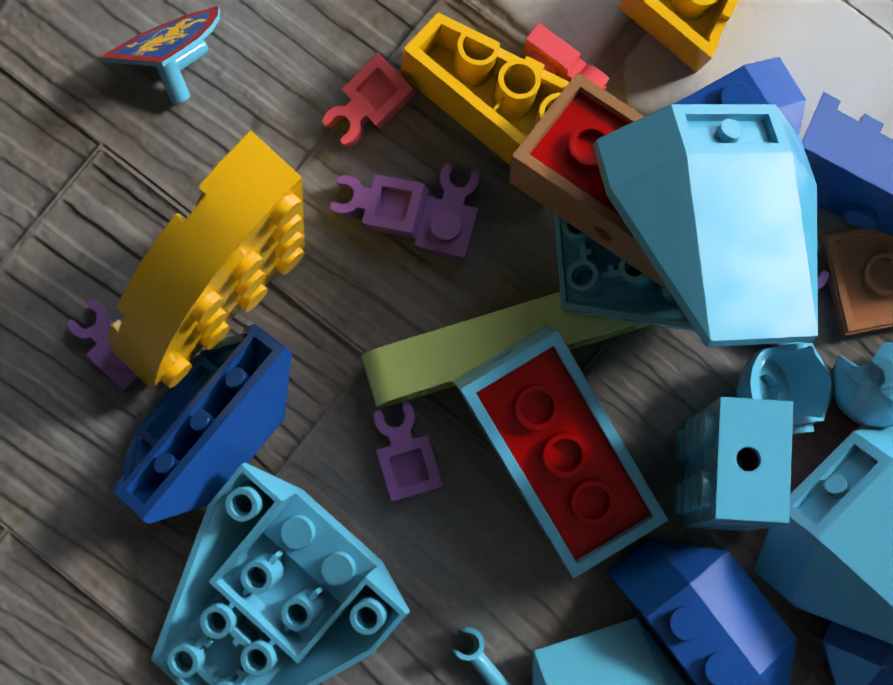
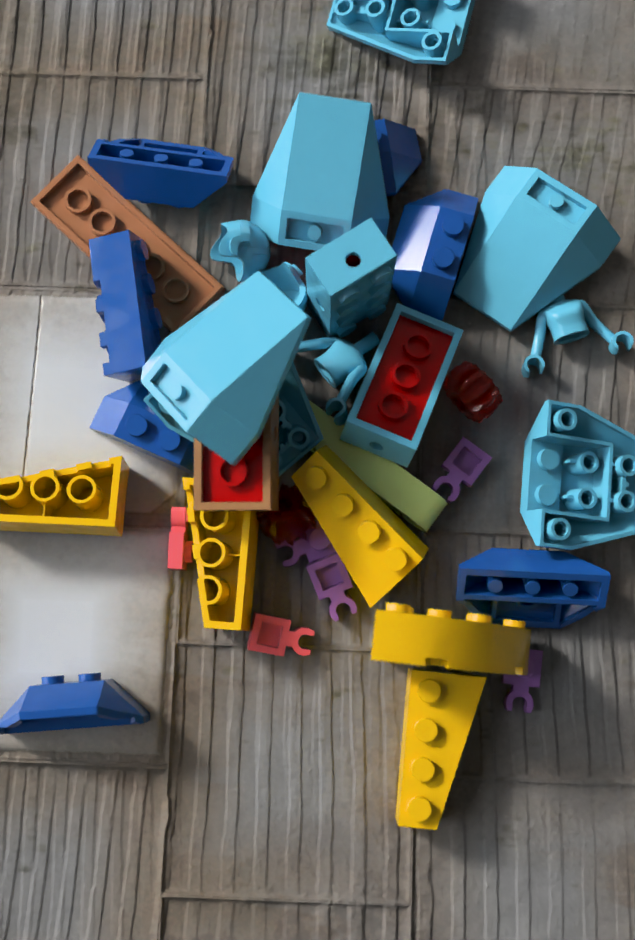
camera: 125 degrees left, 0 degrees up
shield [100,6,220,104] -> none
none -> clear red gear [256,483,316,546]
none -> yellow wedge [291,444,429,608]
none -> medium azure piece [297,332,380,426]
none -> yellow wedge [395,668,487,830]
none -> clear red gear [442,361,503,423]

